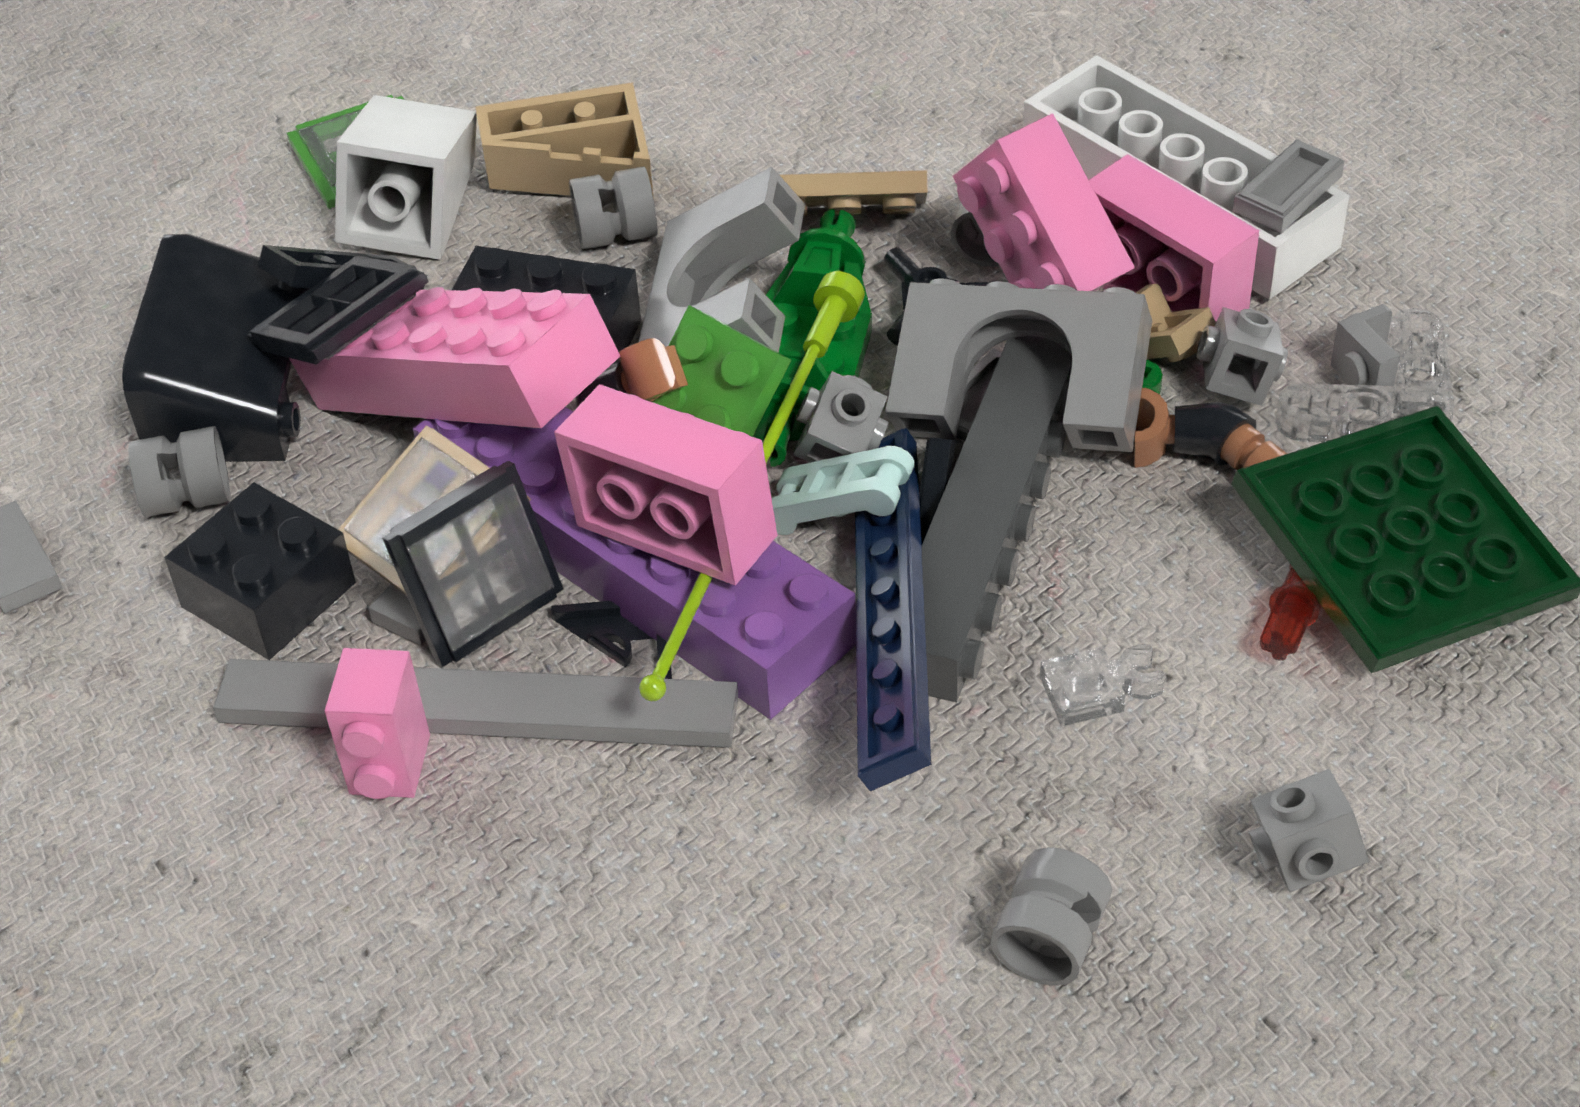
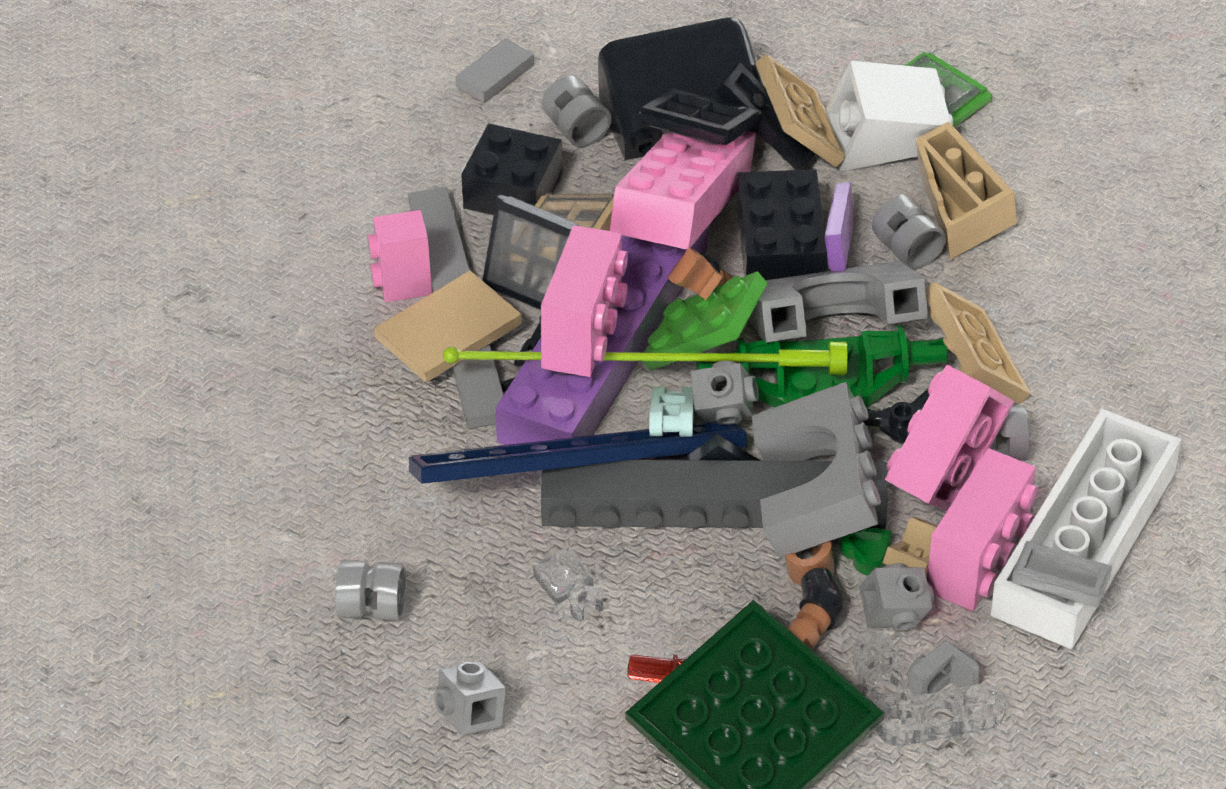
camera: 70 degrees right, 0 degrees up
none -> tan tile [374,271,522,383]
none -> tan tile [755,54,845,167]
none -> medium lavender tile [825,182,855,272]

